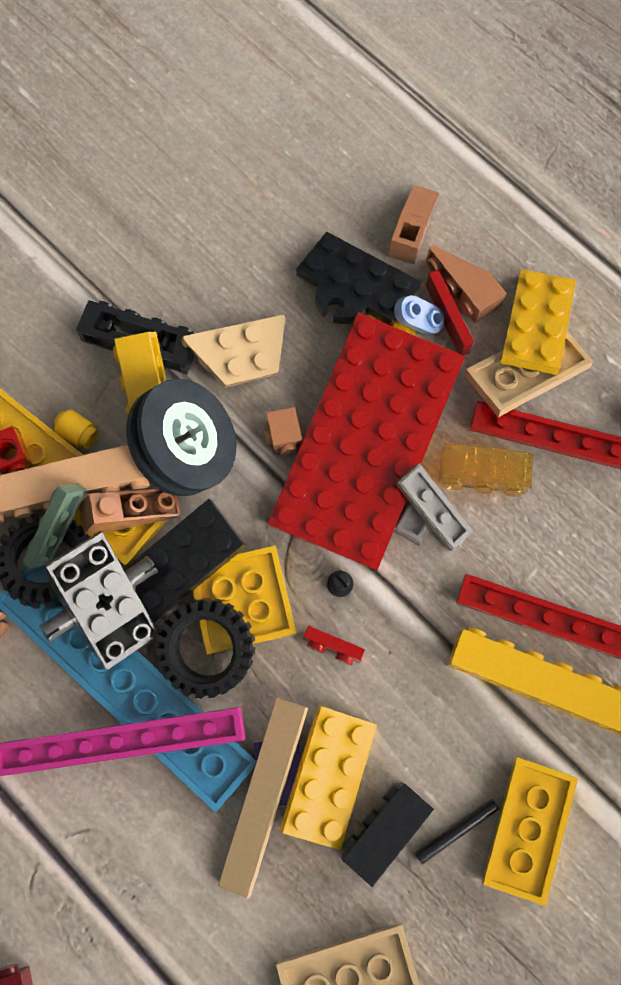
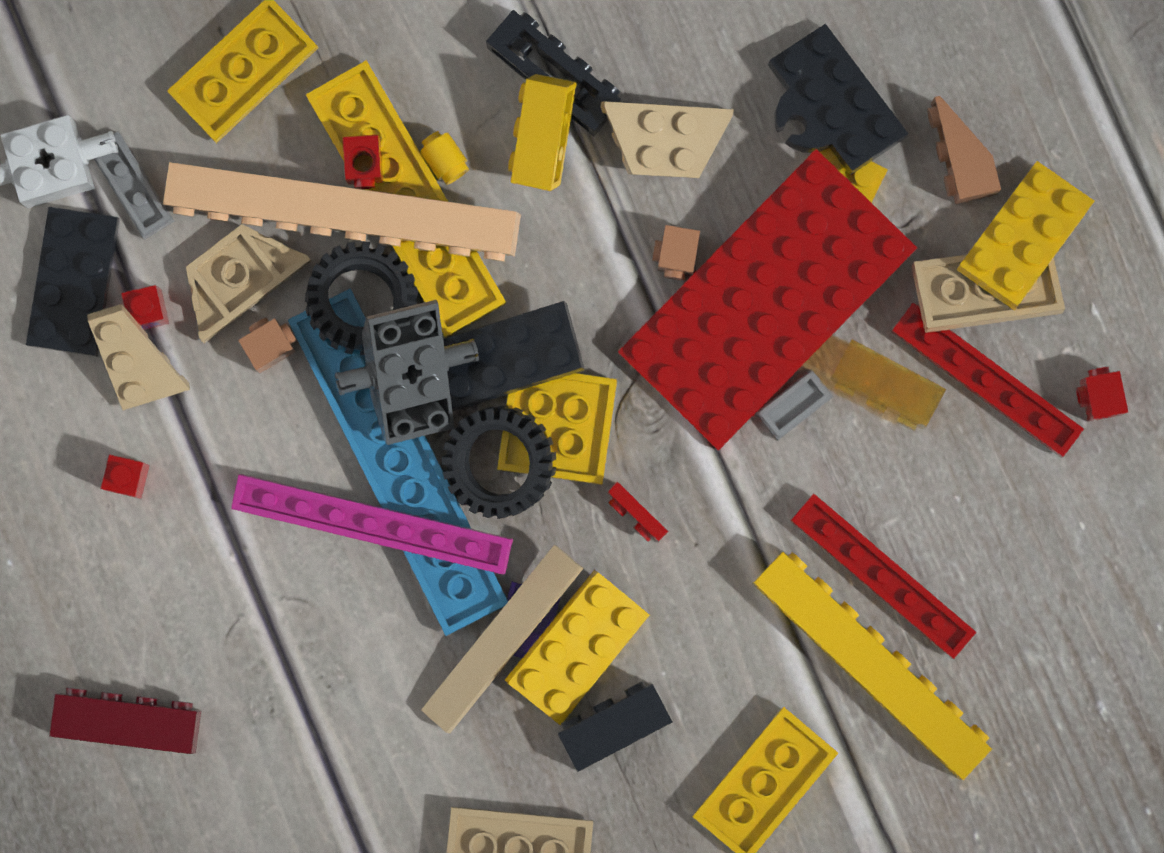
camera: 25 degrees right, 10 degrees up
sand green plate [23,483,86,569] -> none
nougat slope [79,489,181,534] -> none
black wheel [126,379,236,496] -> none
black piece [327,570,354,597] -> none
nougat slope [388,185,439,264] -> none
light blue plate [394,296,444,335] -> none
light grey tile [395,463,473,551] -> none
black bar [415,799,499,865] -> none
red tile [425,270,474,356] -> none

